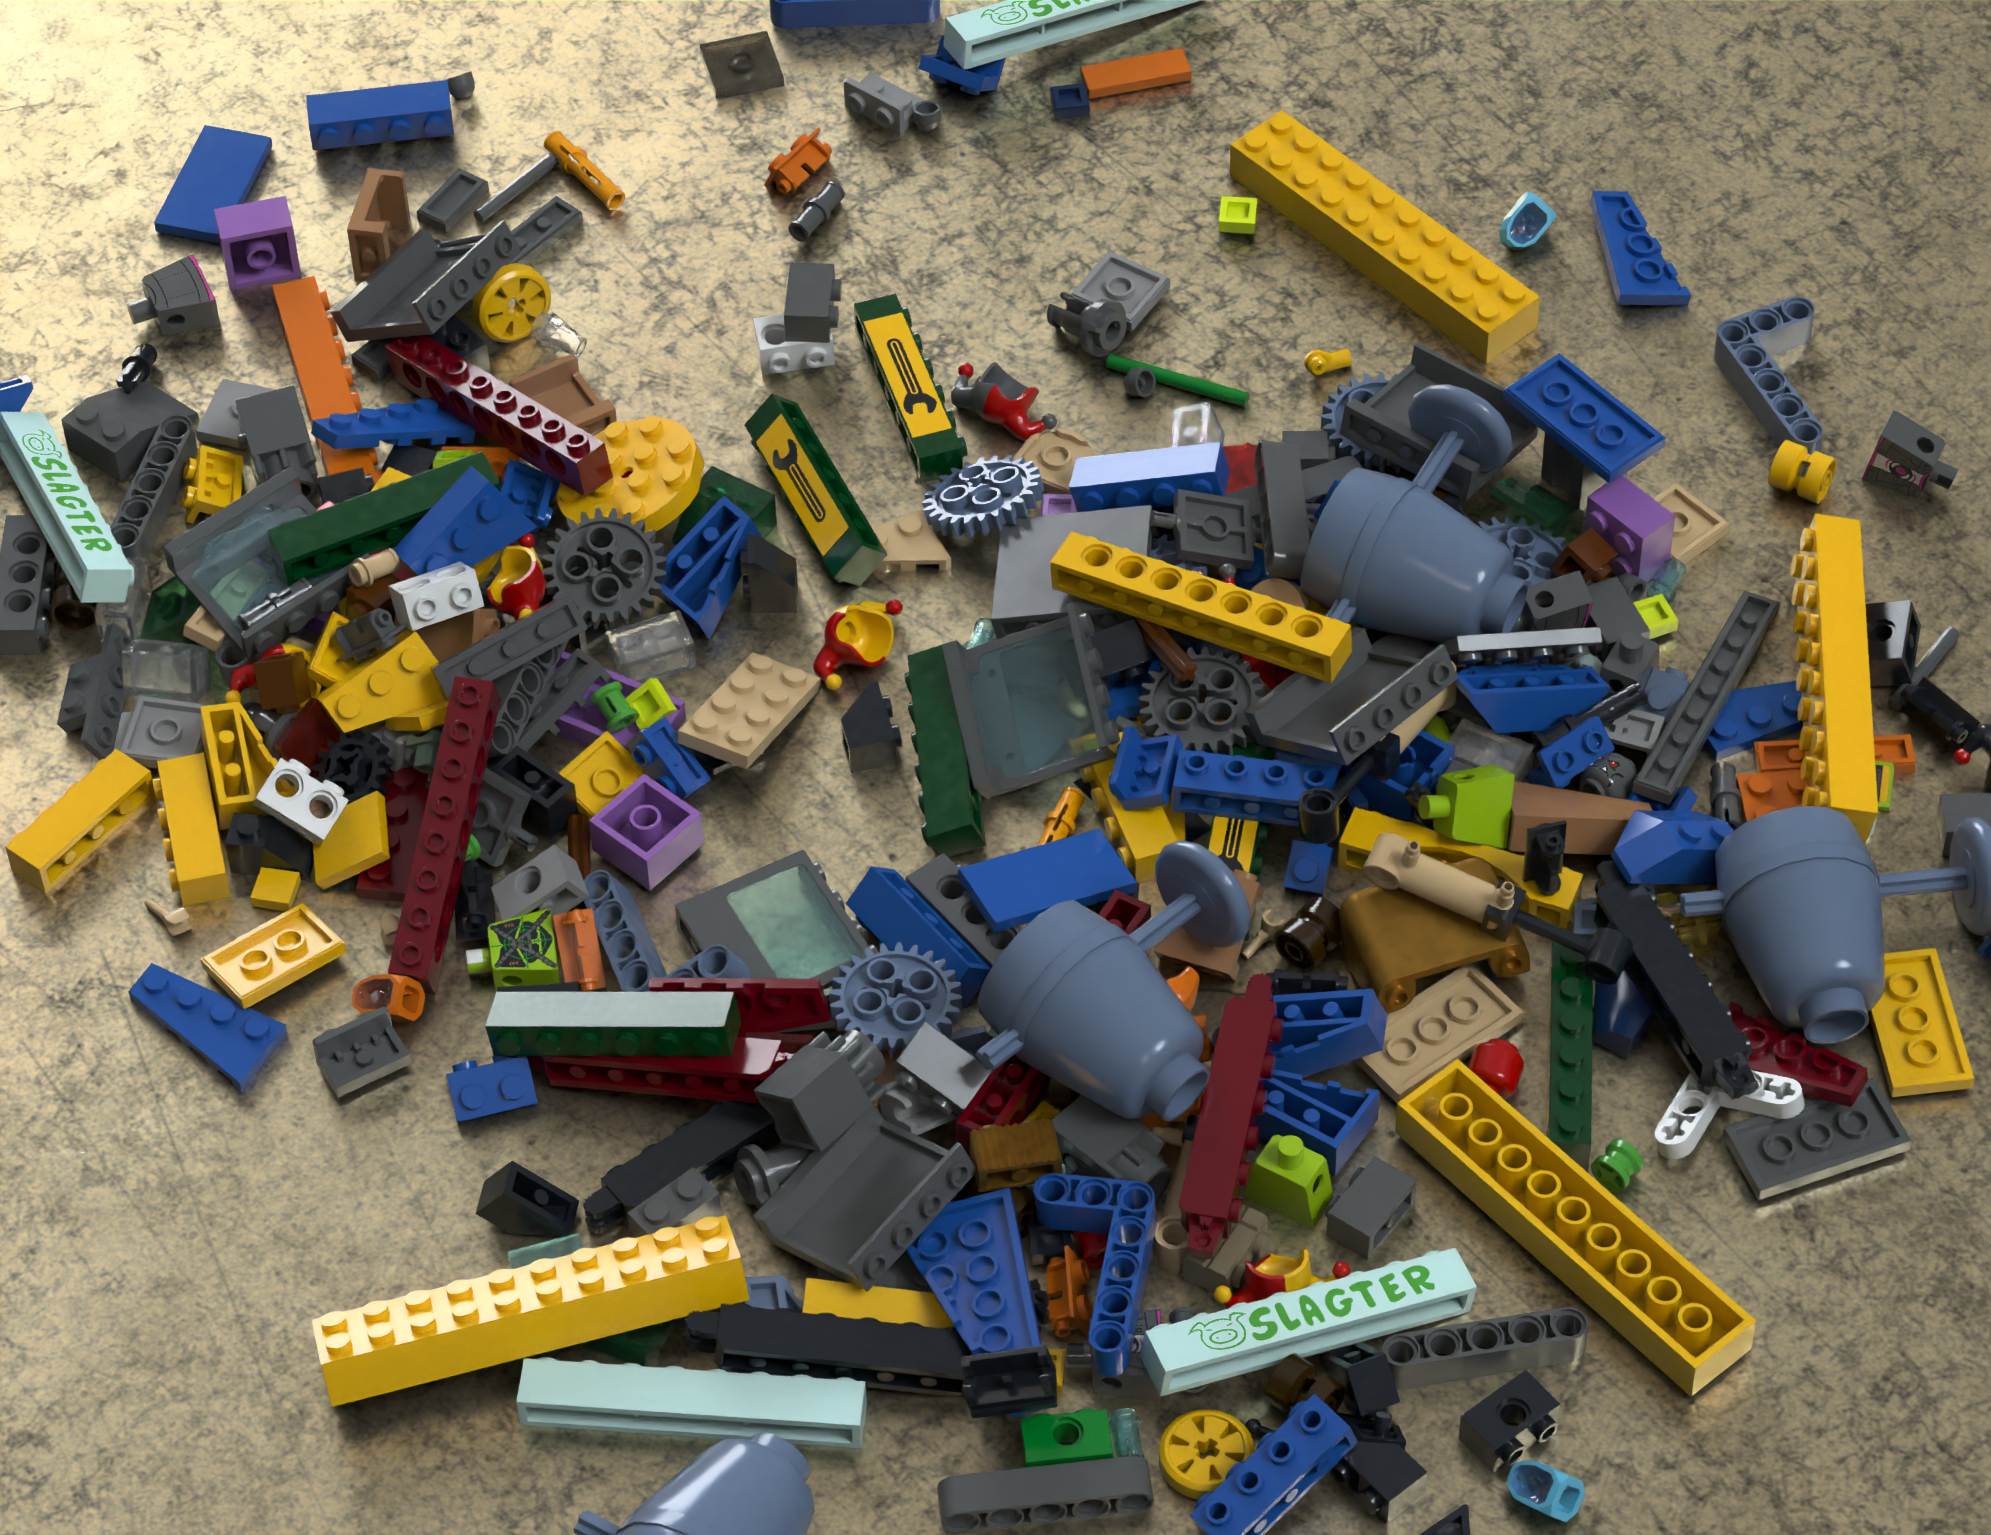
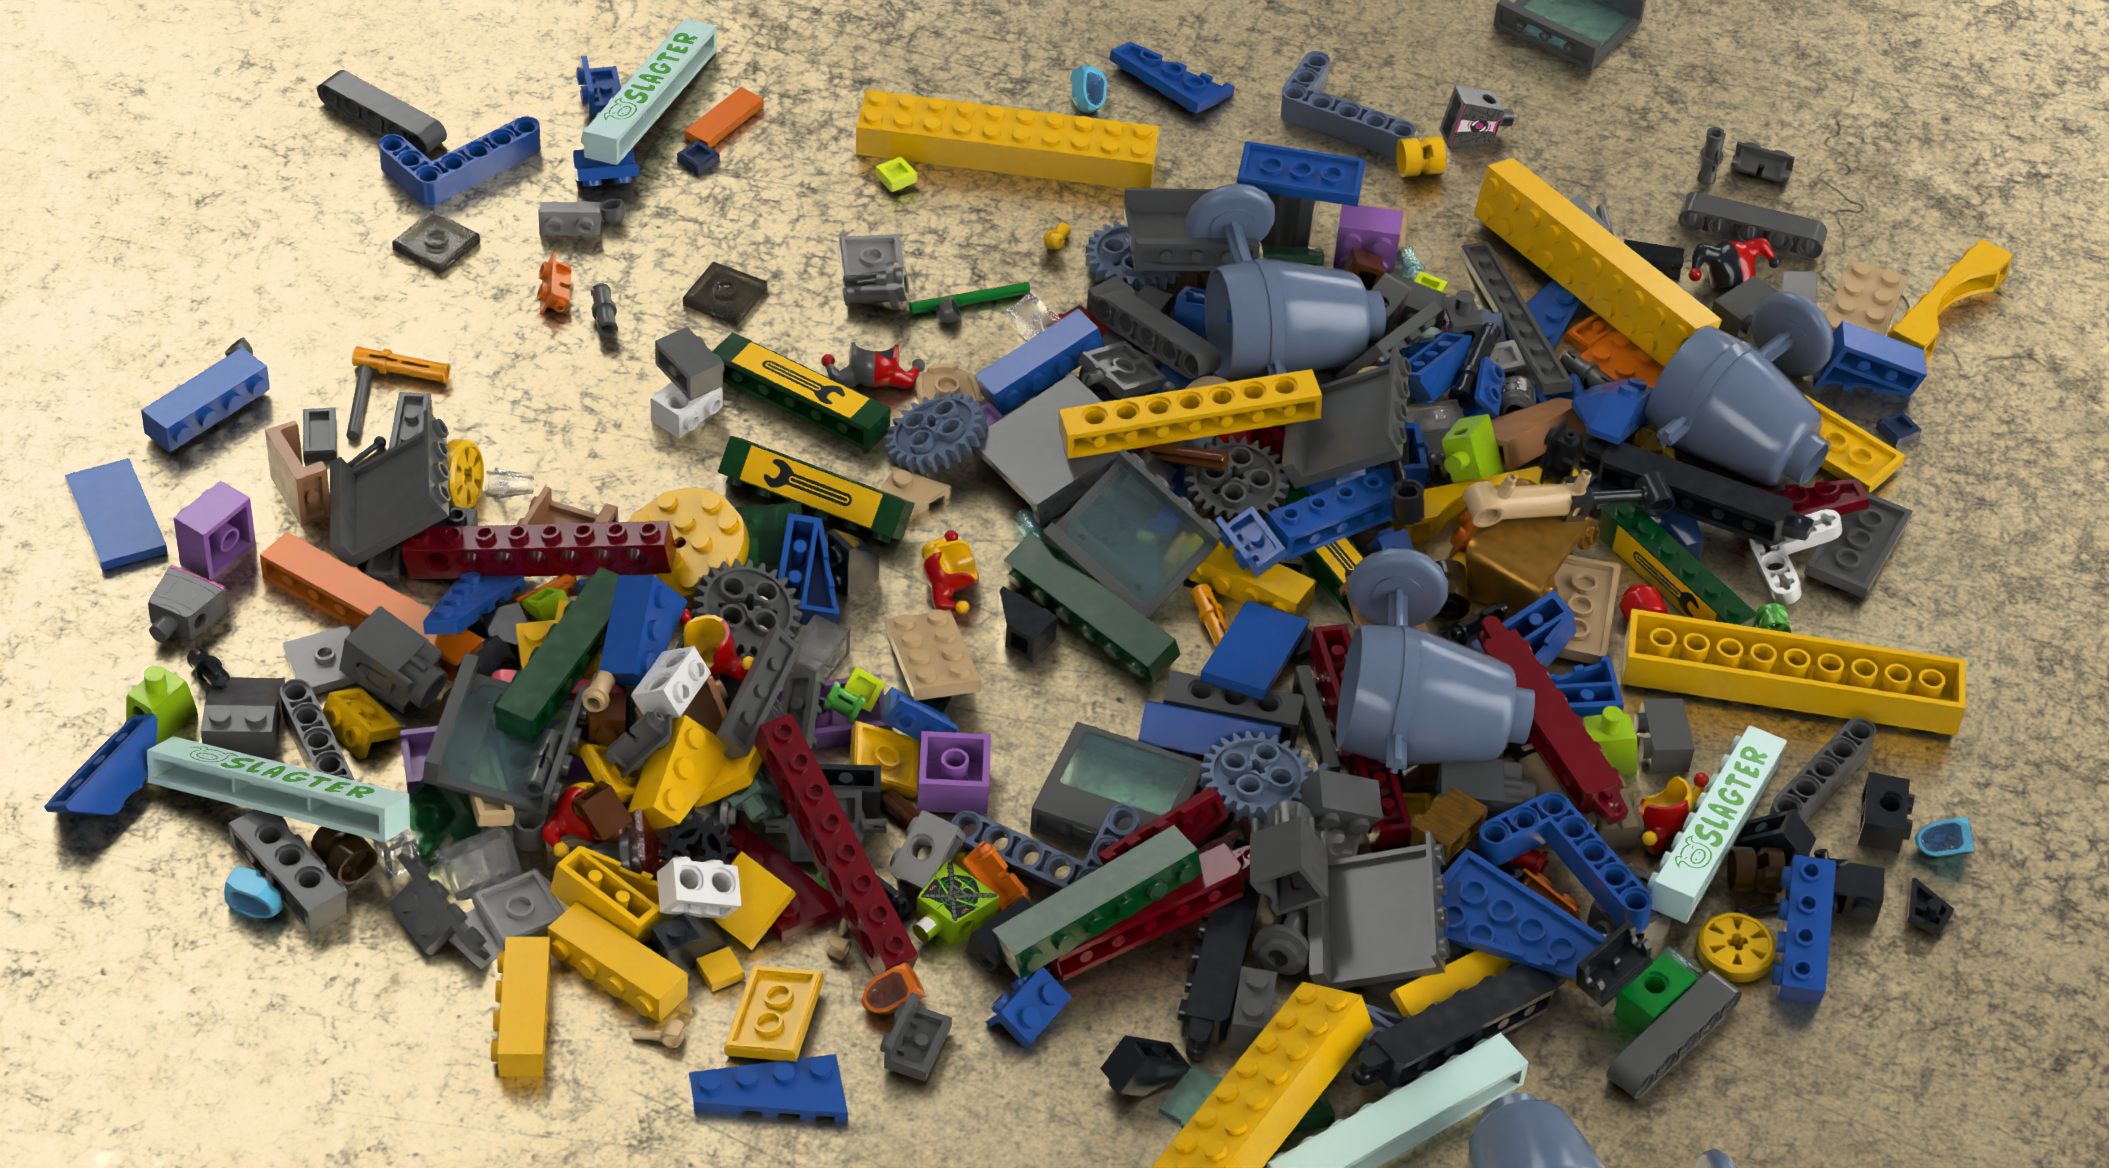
camera: 45 degrees left, 5 degrees down
none -> lime torso [126,665,198,745]
none -> clear smoke tile [683,261,767,326]

